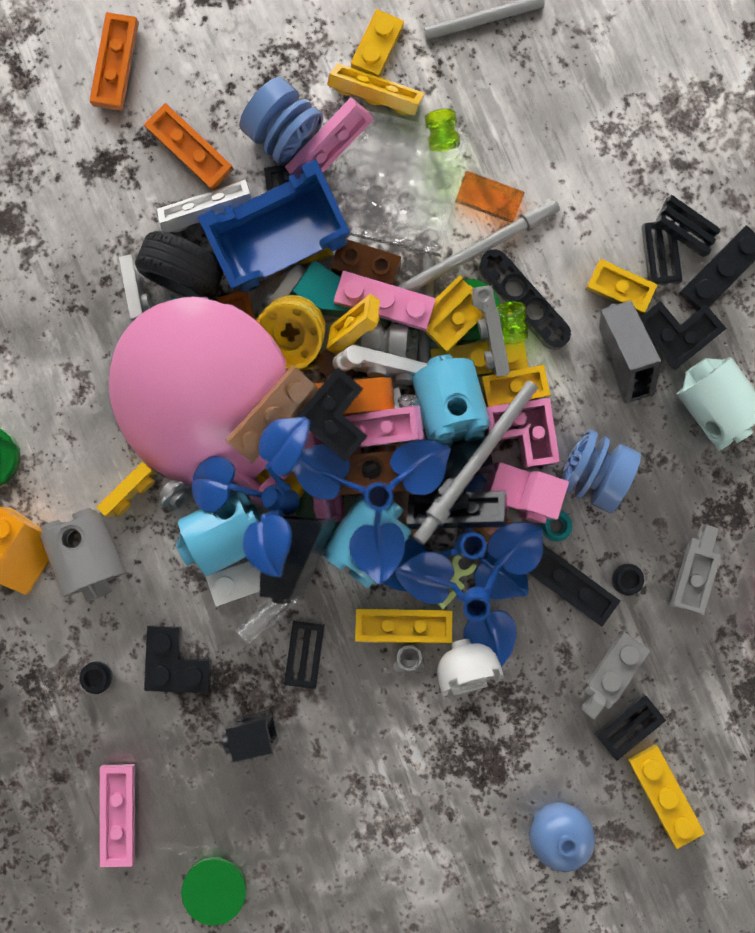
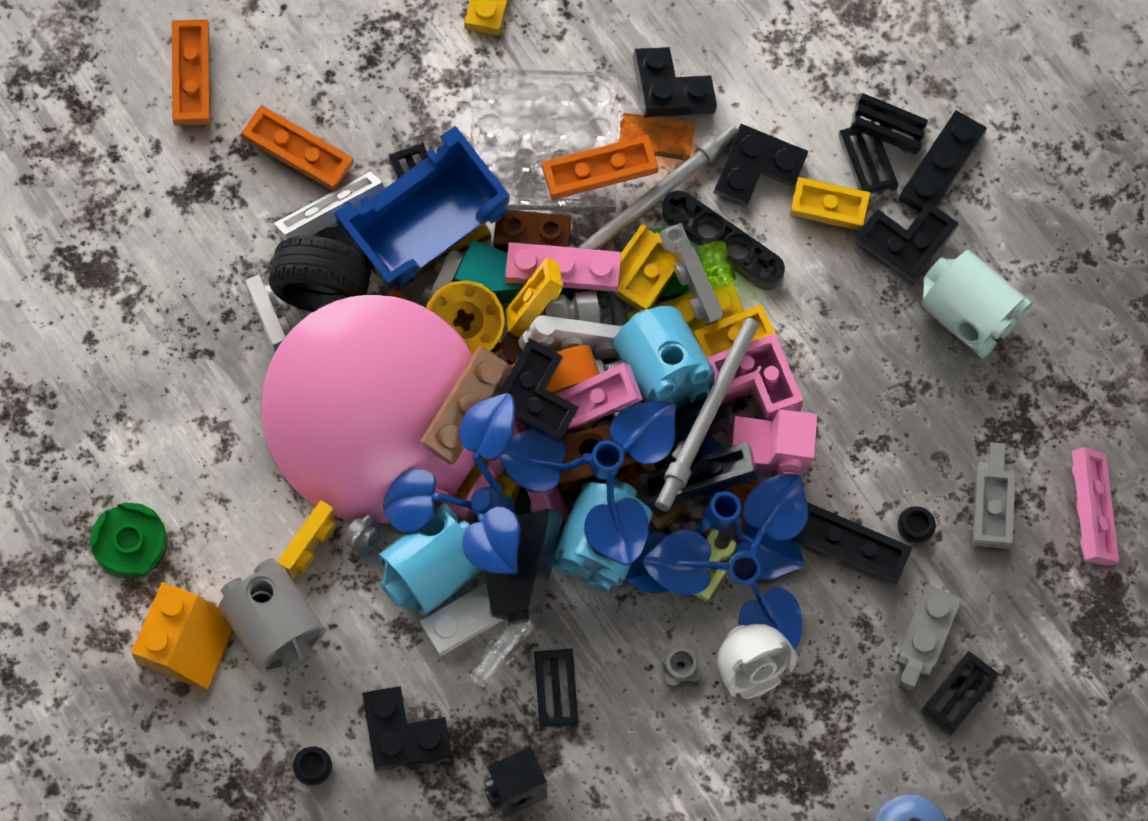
camera: 15 degrees left, 15 degrees down
medium blue wheel [239,77,324,166] -> none
bright pink plate [285,97,374,179] -> none
yellow plate [327,63,425,116] -> none
yellow plate [355,609,452,644] -> none
clear neon green wheel [425,109,460,152] -> none
teal plate [540,510,573,542] -> none
medium blue wheel [562,429,641,513] -> none
slope [599,301,661,404] -> none
yellow plate [627,744,705,849] -> none
none -> orange plate [541,135,659,200]
none -> black plate [633,47,717,117]
none -> black plate [713,124,809,207]

